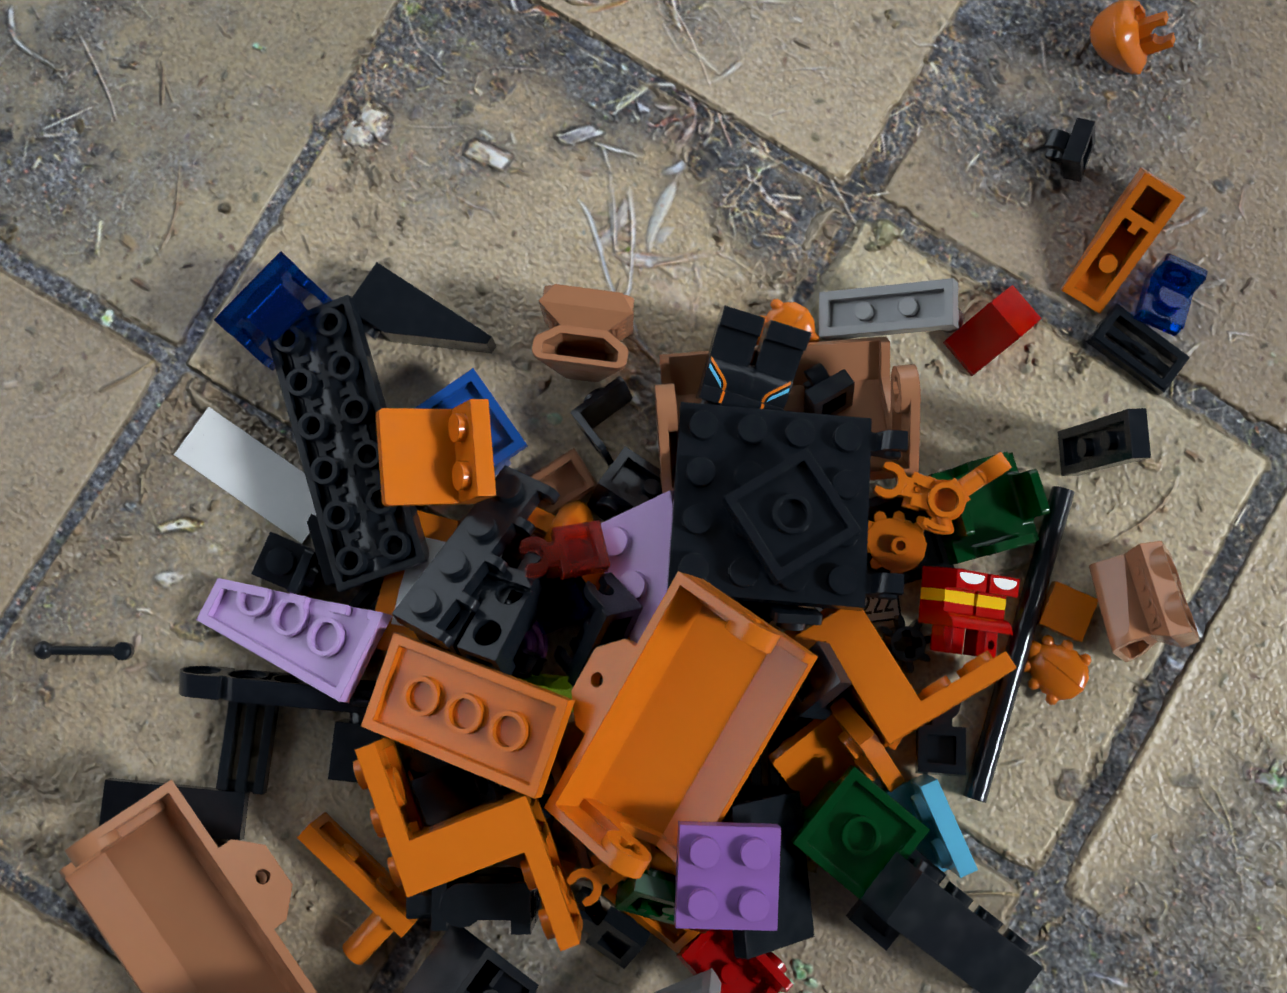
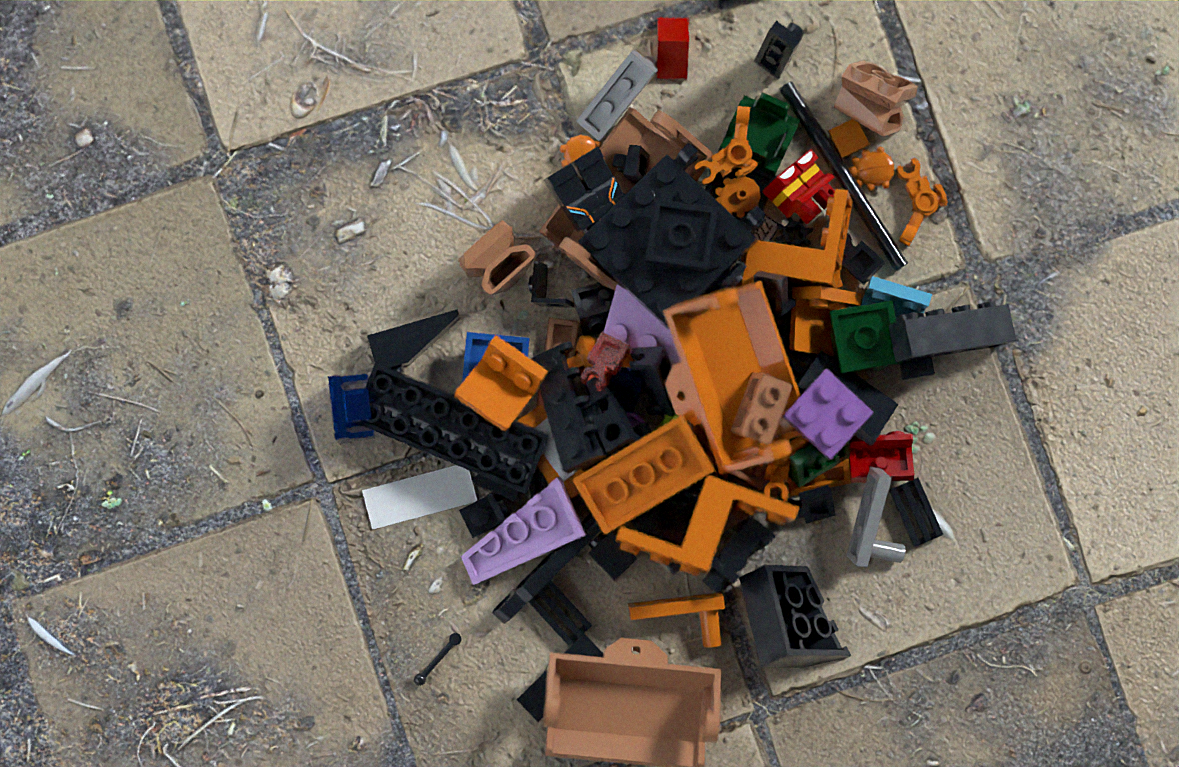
camera: 50 degrees left, 0 degrees up
none -> nougat bracket [730,372,792,444]
none -> orange piece [896,158,948,246]

